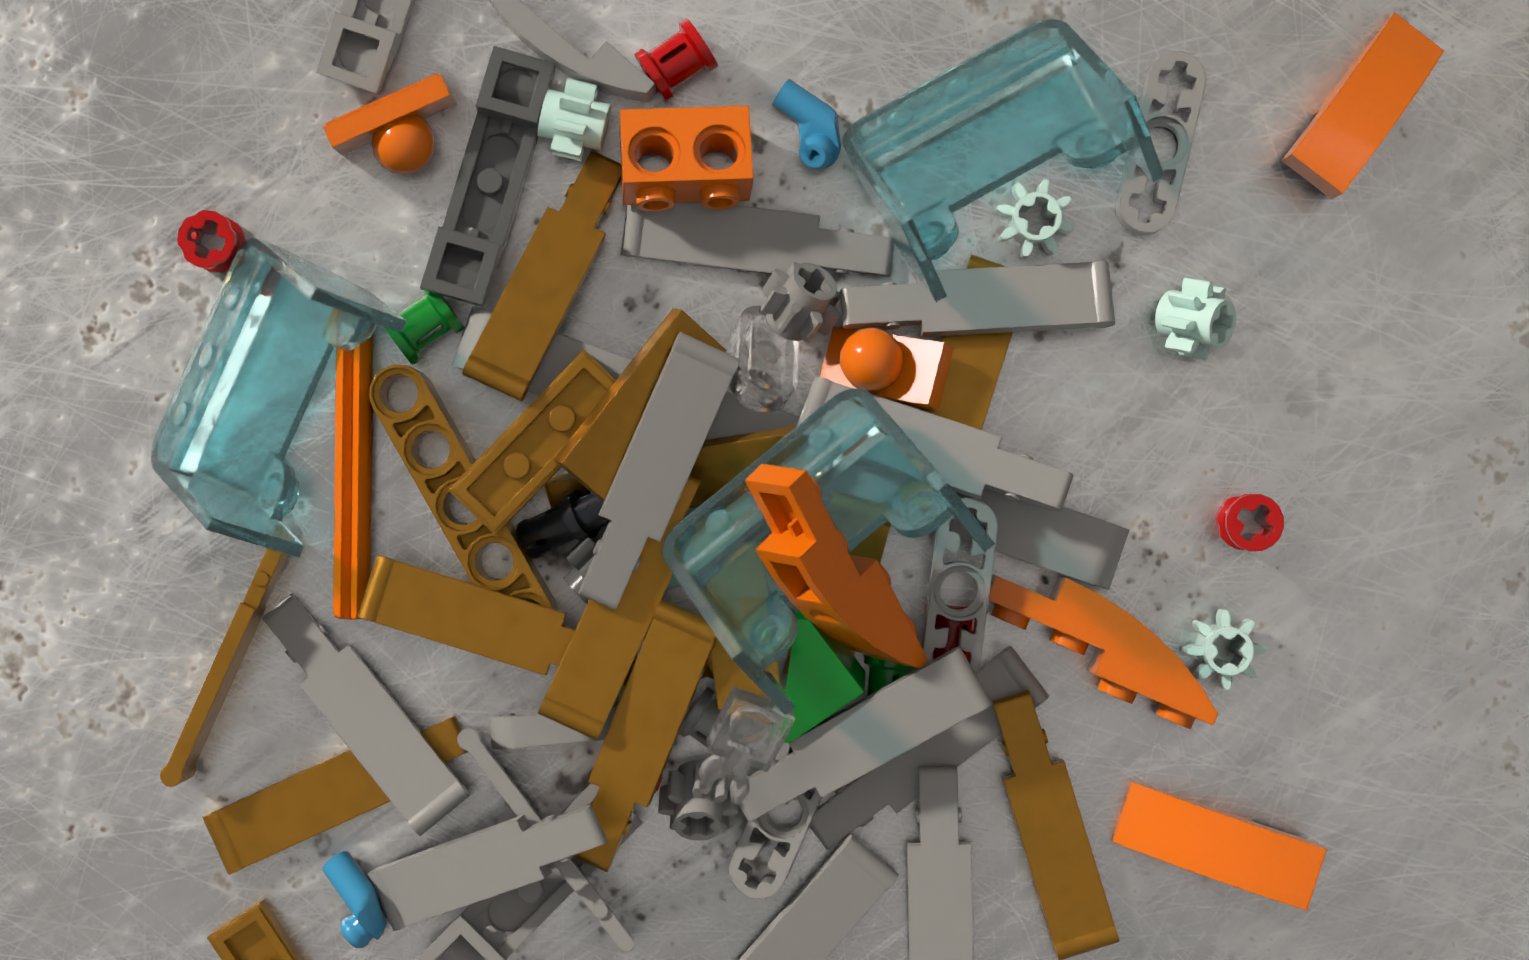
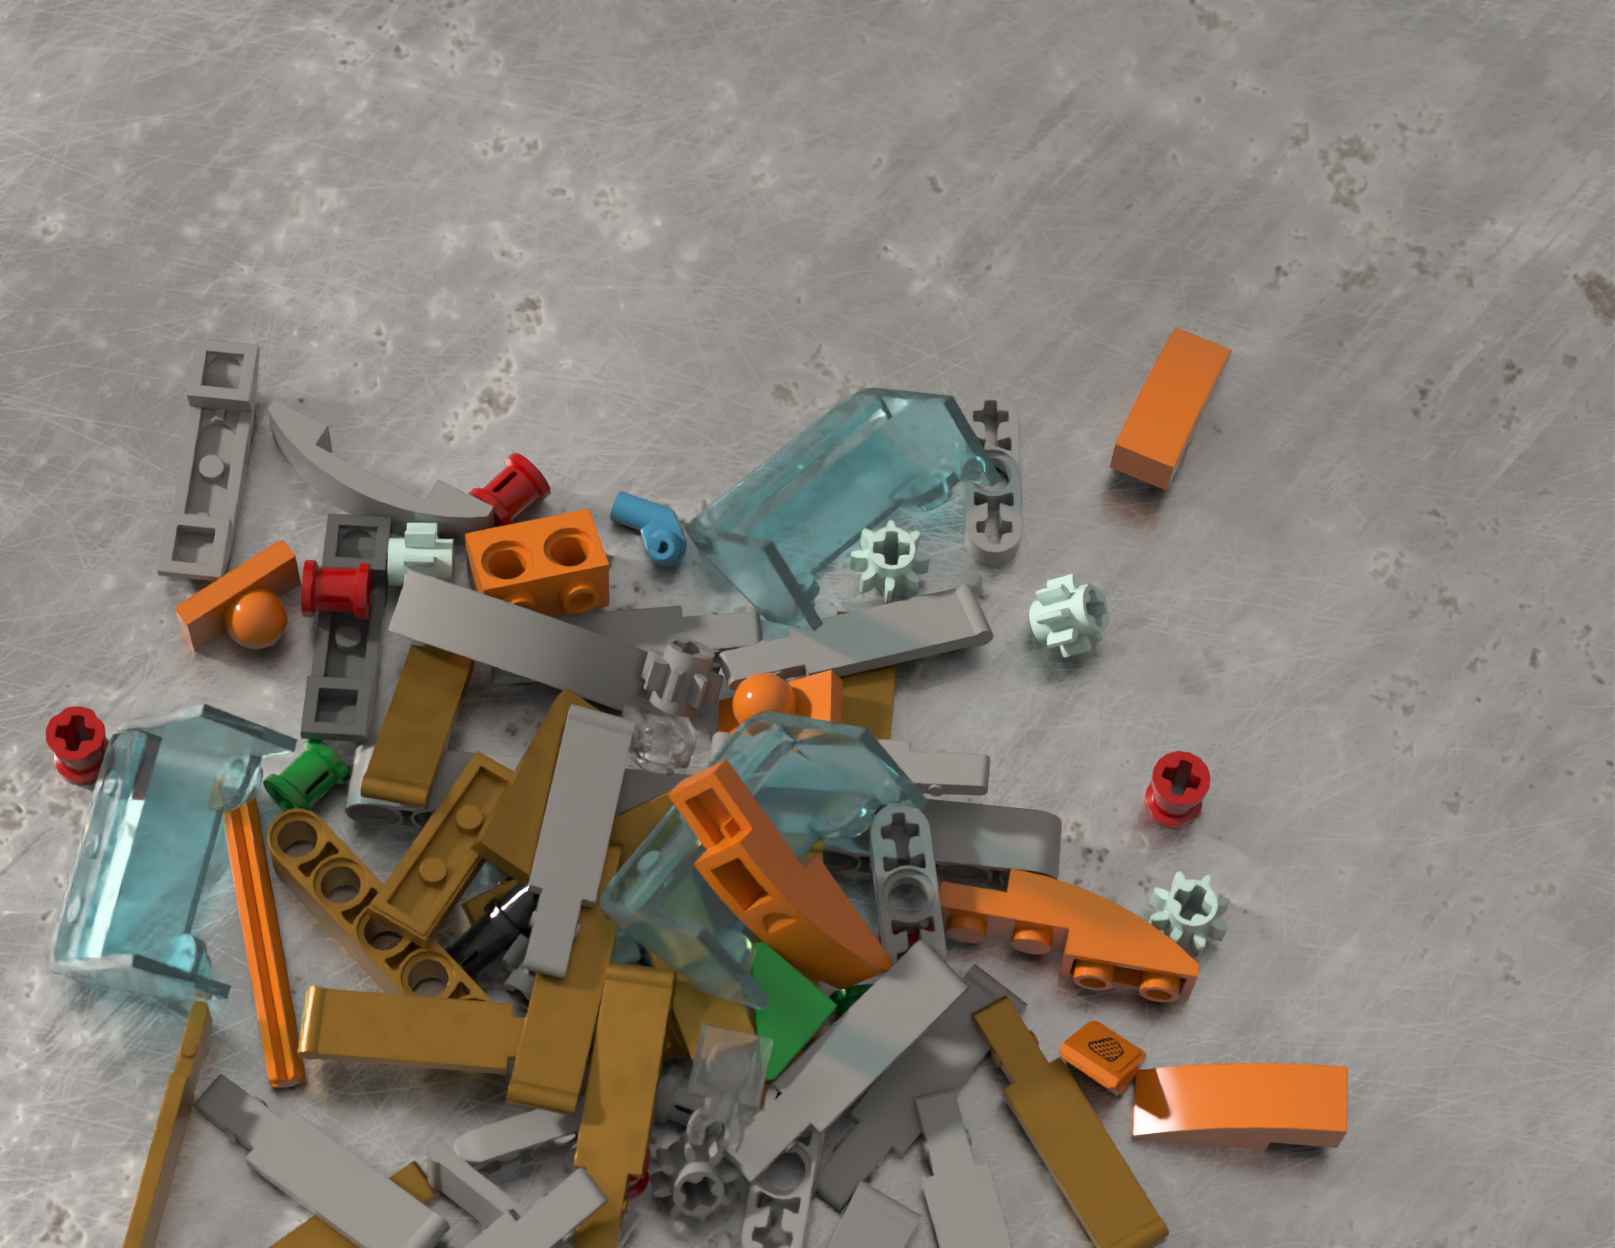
camera: 20 degrees left, 25 degrees down
none -> red bush [301,559,372,621]
none -> light grey slope [388,570,648,715]
none -> orange slope [1058,1020,1146,1096]

